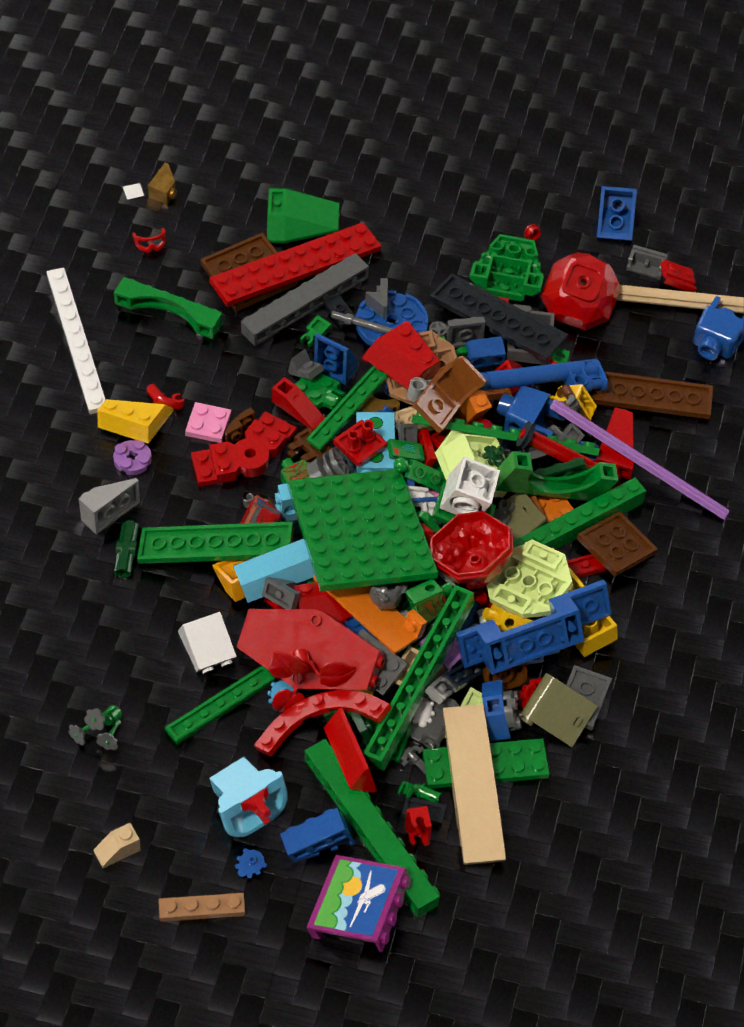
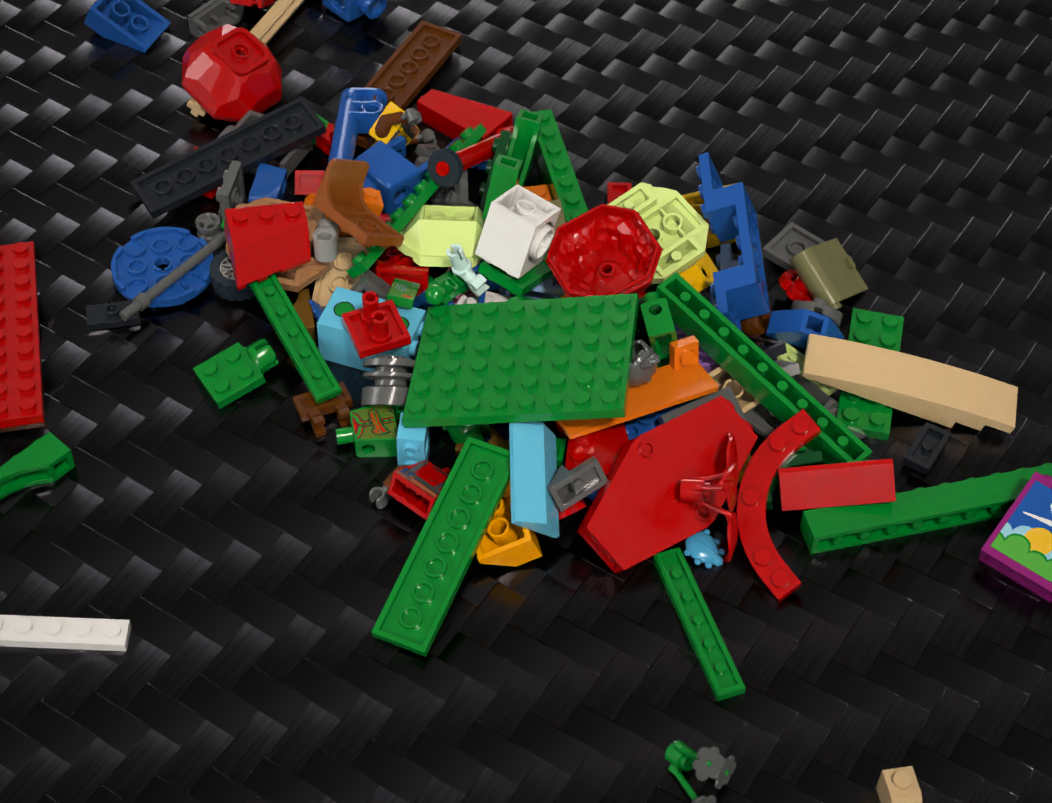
camera: 70 degrees left, 5 degrees down
light grey slope [79,478,140,534] -> none
yellow wedge [97,399,174,444] -> none
medium lavender plate [113,440,152,475] -> none
dark green piece [114,520,139,578] -> none
red piece [146,384,184,410] -> none
medium nougat plate [159,893,245,922] -> none
white slope [178,612,237,674] -> none
bright pink plate [185,402,231,443] -> none
red plate [191,411,297,487] -> none
medium azure piece [210,757,288,838] -> none
reddish brown slope [225,407,255,443] -> none
blue piece [235,849,267,878] -> none
dark grey brick [241,253,369,346] -> none
red slope [272,377,325,431] -> none
blue wedge [280,808,357,862] -> none
dark grey slope [288,349,324,380] -> none
green plate [300,315,332,348] -> none
blue slope [314,333,357,385] -> none
dark grey slope [365,278,388,318] -> none
green piece [398,781,442,803] -> none
red hinge [405,806,432,846] -> none
green wedge [469,234,544,301] -> none
dark green plant [482,445,505,467] -> none
red plate [524,224,541,240] -> none
medium lavender axle [550,399,729,519] -> none
reddish brown plate [576,511,658,577] -> none
none -> light aqua piece [446,244,490,296]

